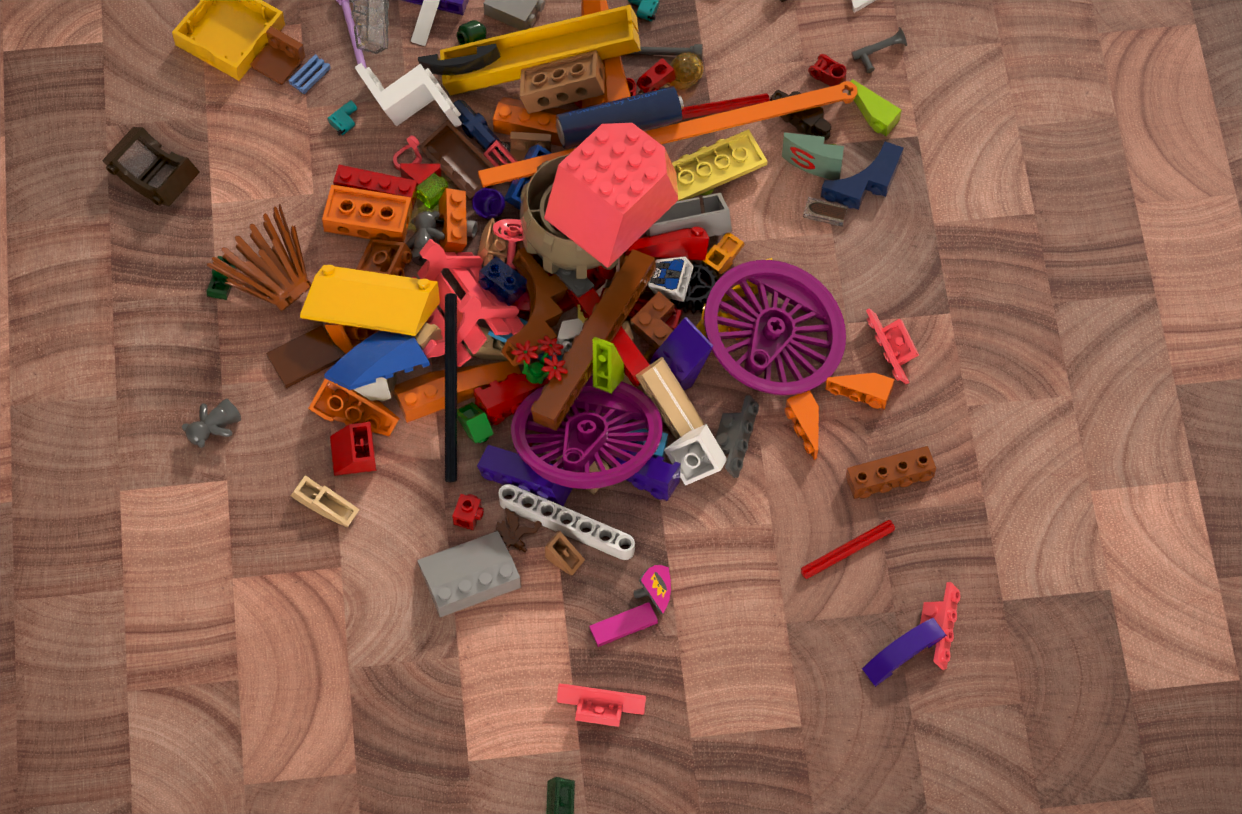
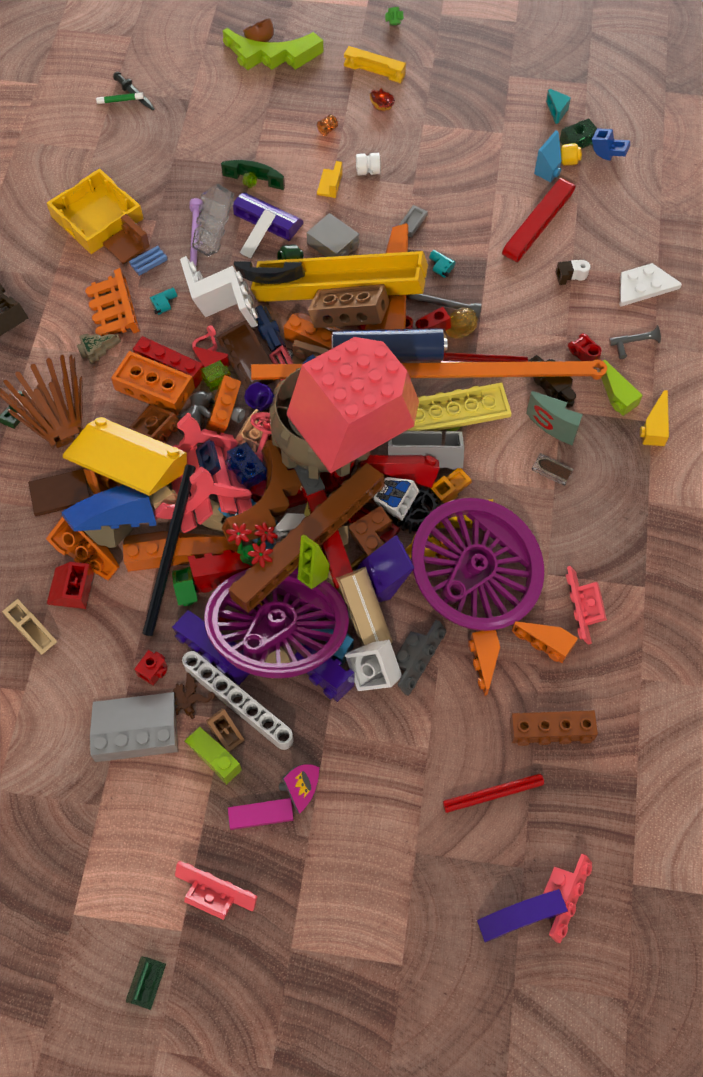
camera: 15 degrees right, 0 degrees up
dark blue arch [821,141,904,210] -> none
none -> dark tan rock [77,334,121,364]
none -> orange fence [85,268,140,336]
none -> lime slope [185,727,242,785]
none -> dark blue panel [196,439,221,481]
none -> yellow slope [639,390,669,446]

